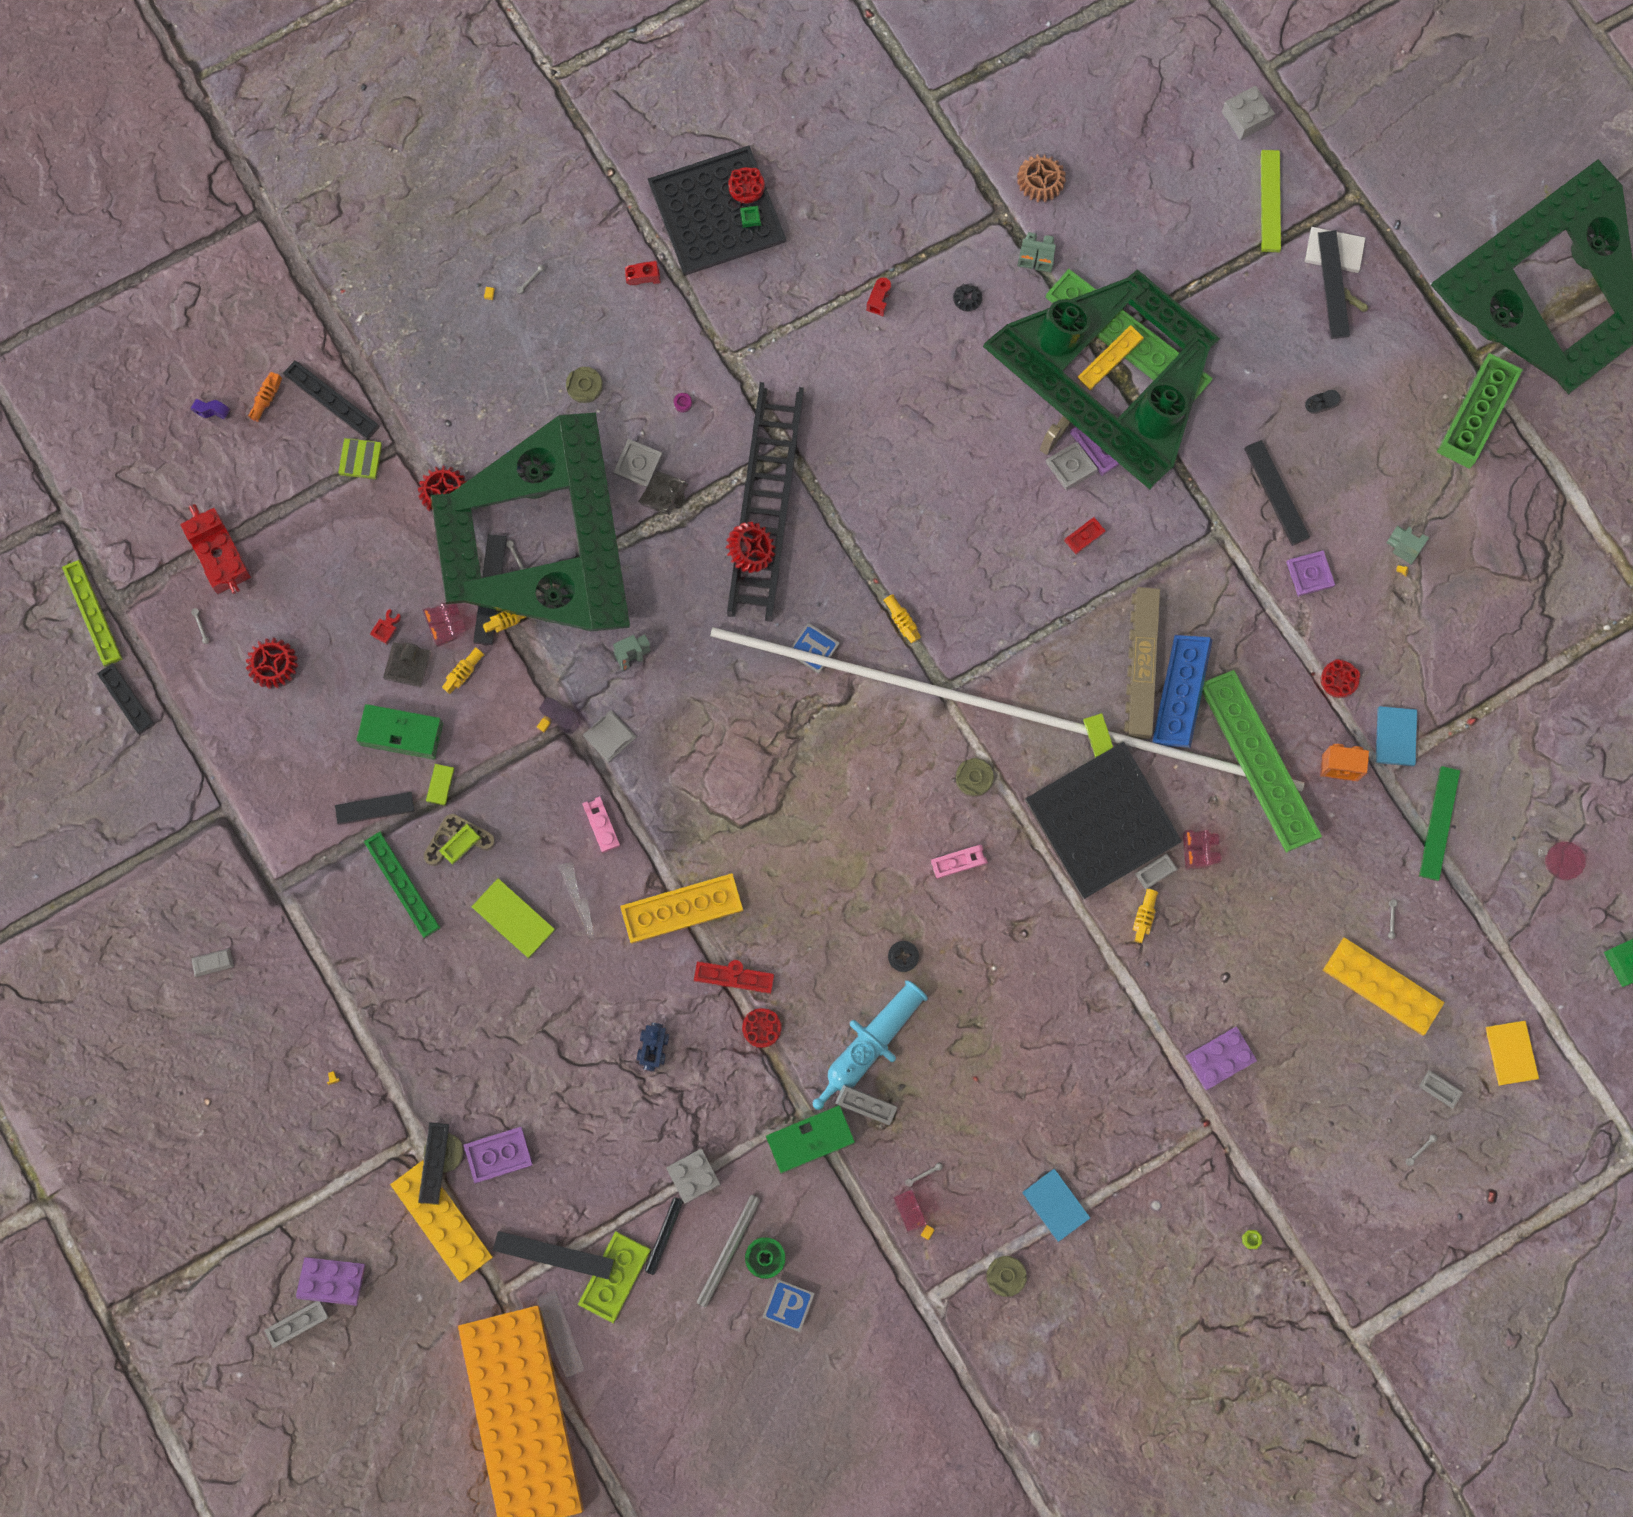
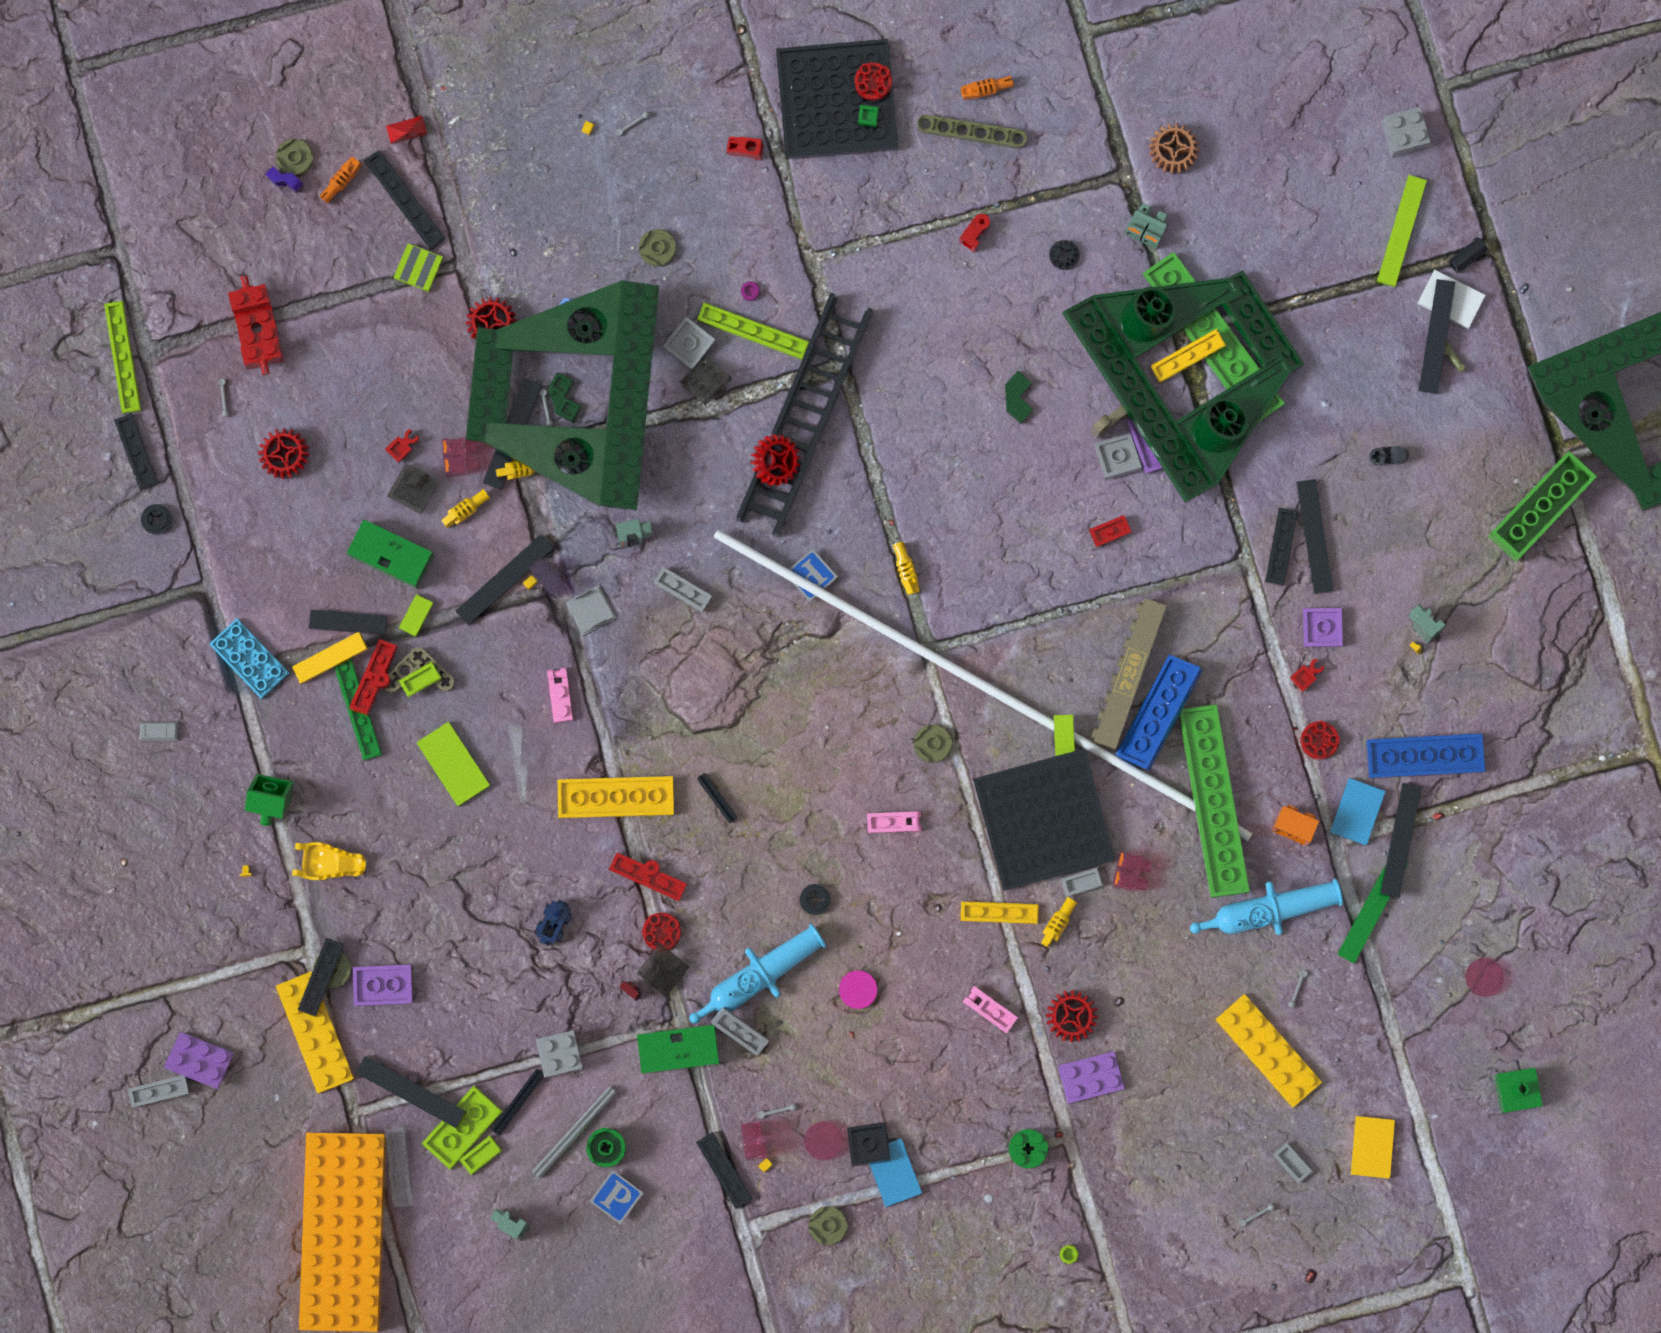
camera: 20 degrees right, 5 degrees up
none -> black gear [141,504,172,534]
none -> medium azure tile [209,618,290,699]
none -> green brick [245,773,294,826]
none -> olive tile [276,139,313,176]
none -> yellow tile [292,632,368,684]
none -> yellow animal [292,842,366,880]
none -> red hinge [349,639,398,716]
none -> red slope [386,116,427,144]
none -> black tile [456,534,554,626]
none -> lime tile [459,1136,502,1175]
none -> sand green hips [490,1208,530,1241]
none -> dark green tile [548,372,582,423]
none -> dark red plate [620,981,640,1000]
none -> clear smoke plate [636,943,690,997]
none -> light grey plate [653,567,712,613]
none -> black tile [696,1132,752,1209]
none -> lime tile [697,303,810,360]
none -> black axle [697,773,737,823]
none -> clear pink tile [804,1121,843,1161]
none -> dark pink tile [839,970,877,1009]
none -> black tile [847,1122,891,1167]
none -> olive beam [917,115,1027,149]
none -> orange hinge [961,75,1013,100]
none -> yellow tile [961,901,1039,924]
none -> bright pink plate [963,986,1018,1034]
none -> dark green tile [1005,371,1033,424]
none -> green brick [1009,1129,1048,1169]
none -> red gear [1046,990,1098,1043]
none -> medium azure piece [1190,878,1343,935]
none -> black tile [1265,508,1298,586]
none -> red plate [1289,659,1324,692]
none -> blue plate [1366,733,1485,779]
none -> black tile [1380,783,1422,899]
none -> black axle [1448,237,1488,274]

